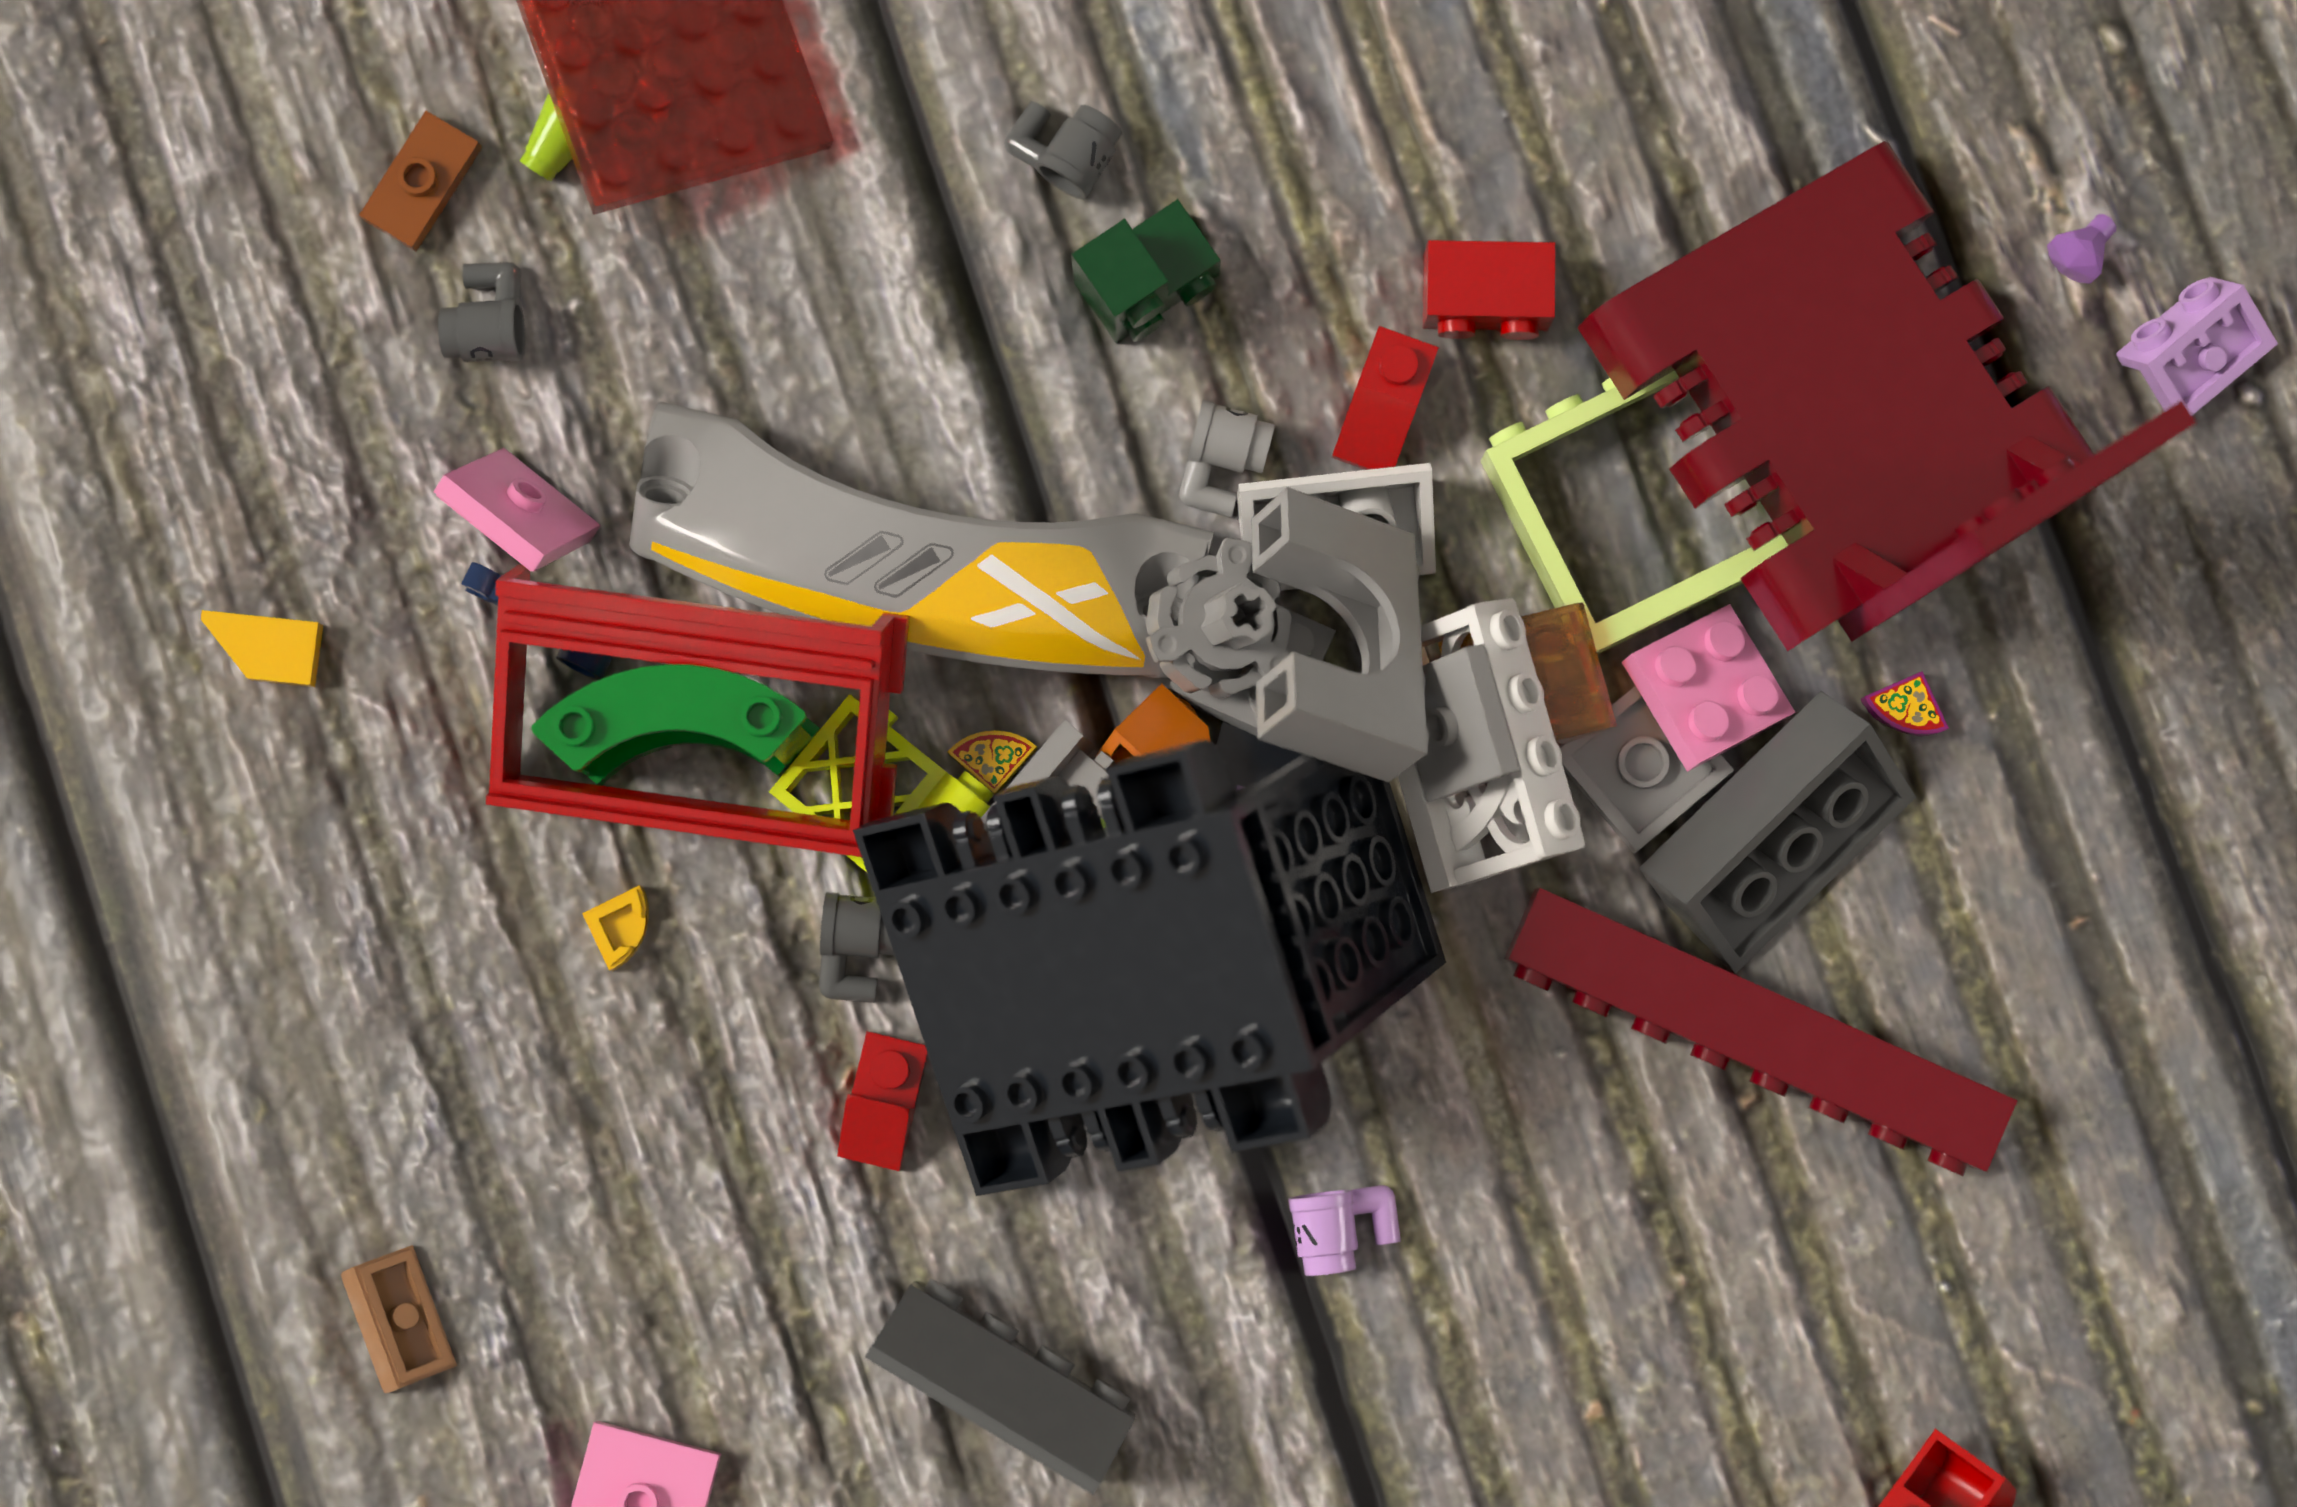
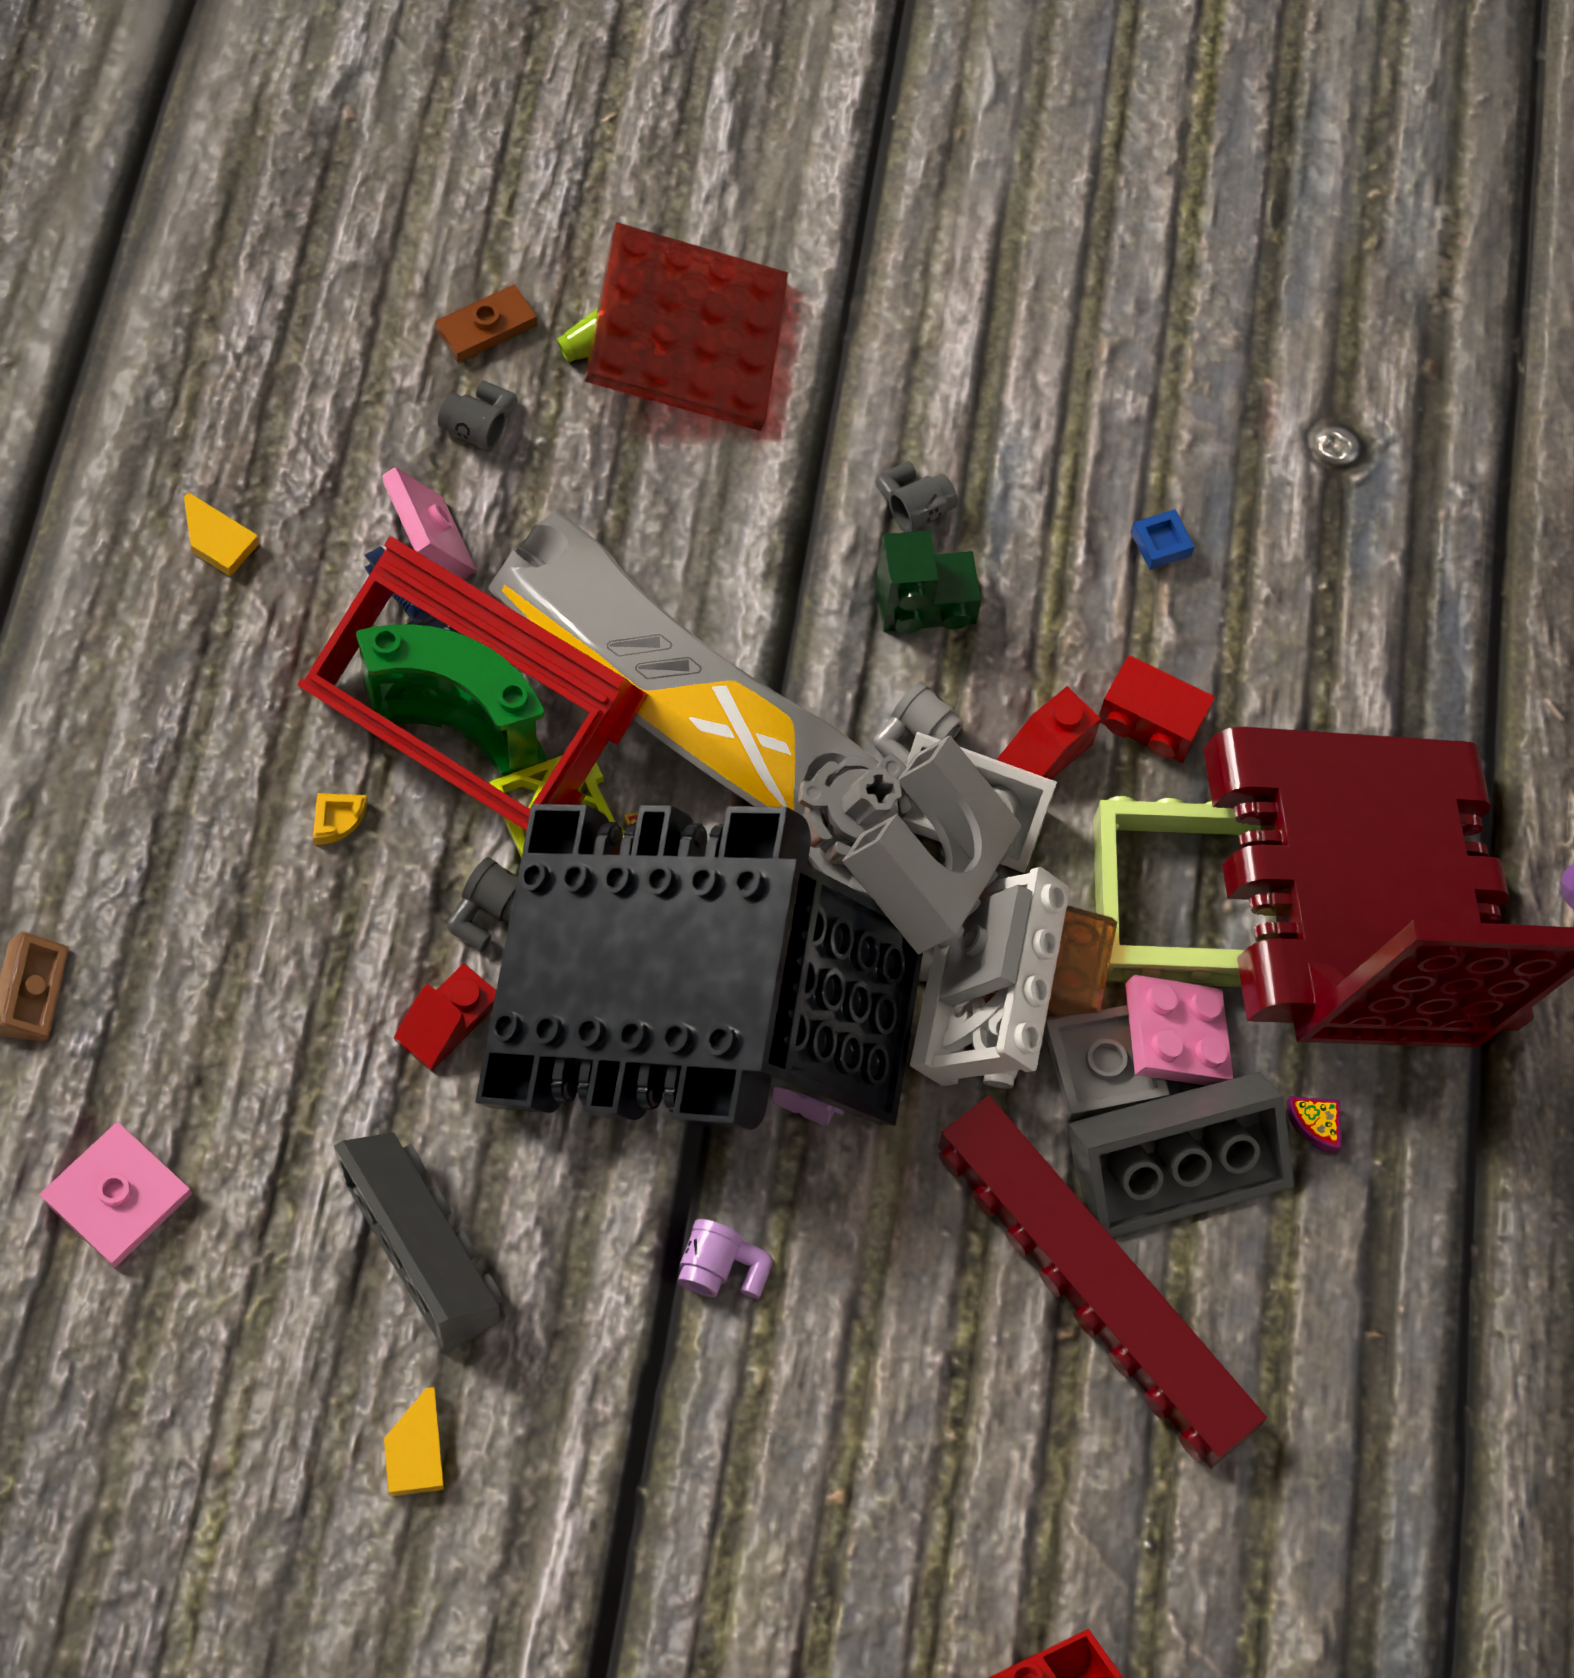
camera: 20 degrees right, 20 degrees down
none -> blue plate [1130,509,1195,570]

